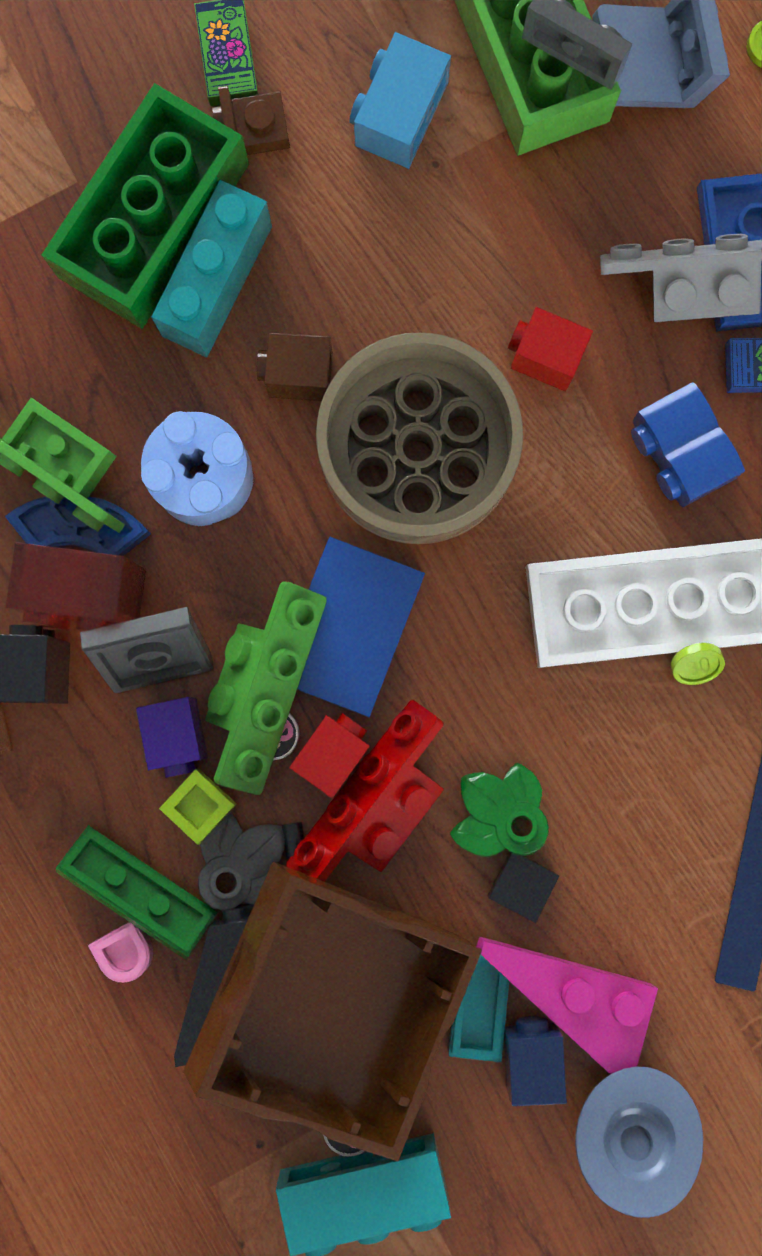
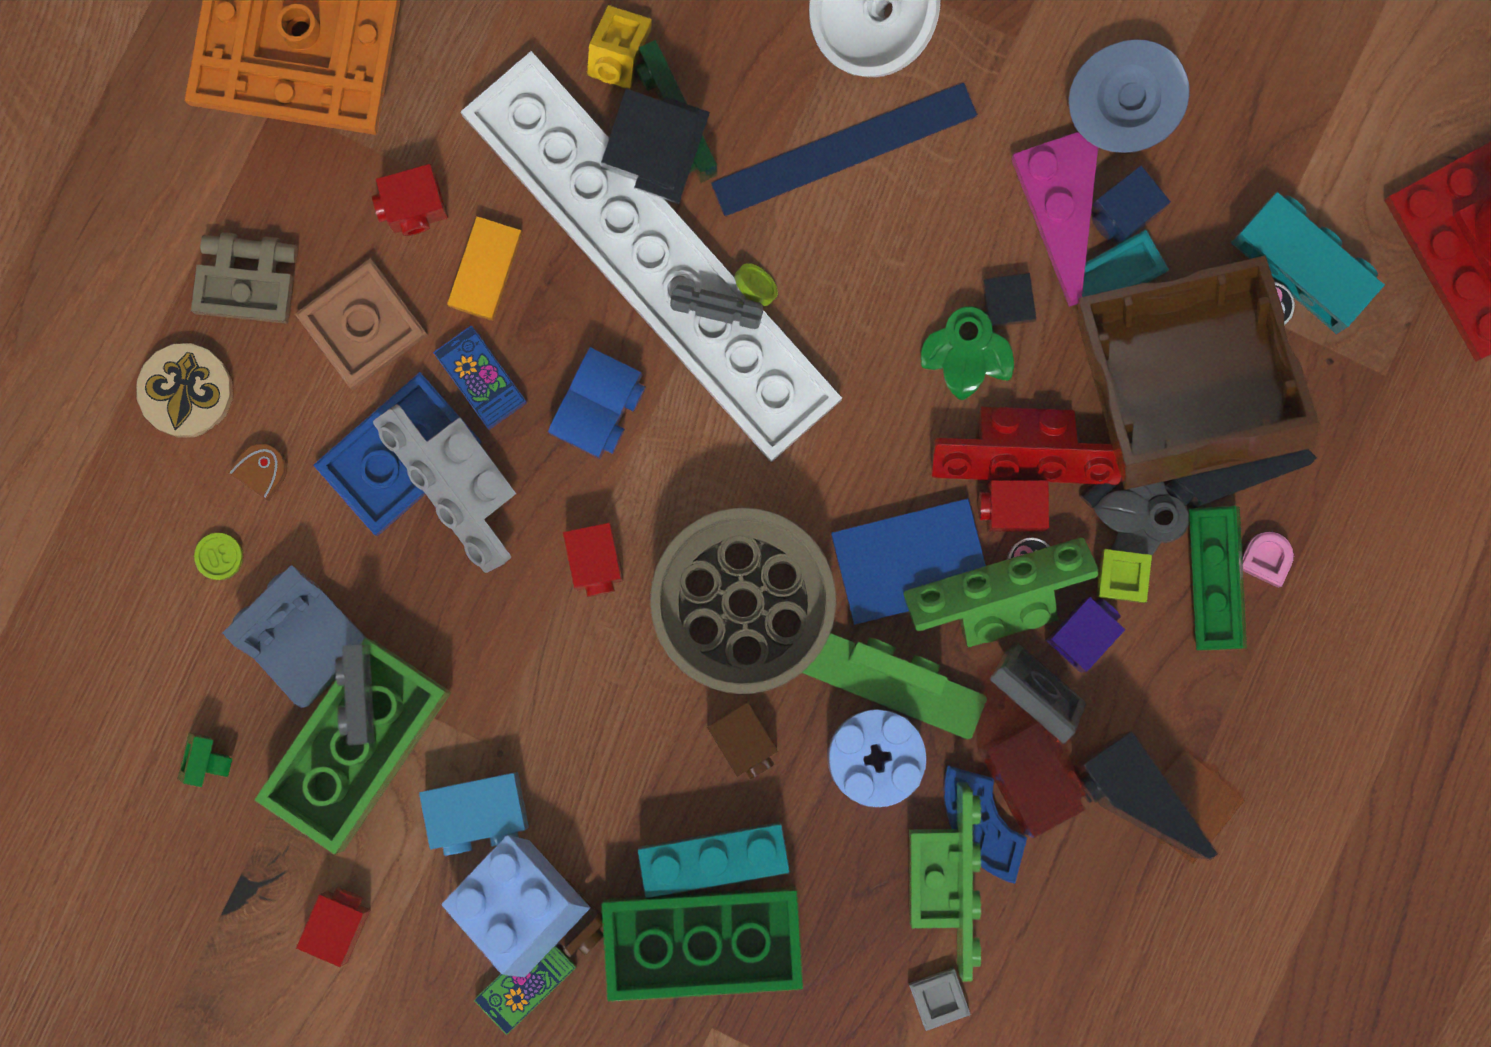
camera: 130 degrees left, 0 degrees up
none -> light blue brick [441,835,590,977]
none -> dark grey axle [670,284,763,329]
none -> bright green bracket [802,633,987,739]

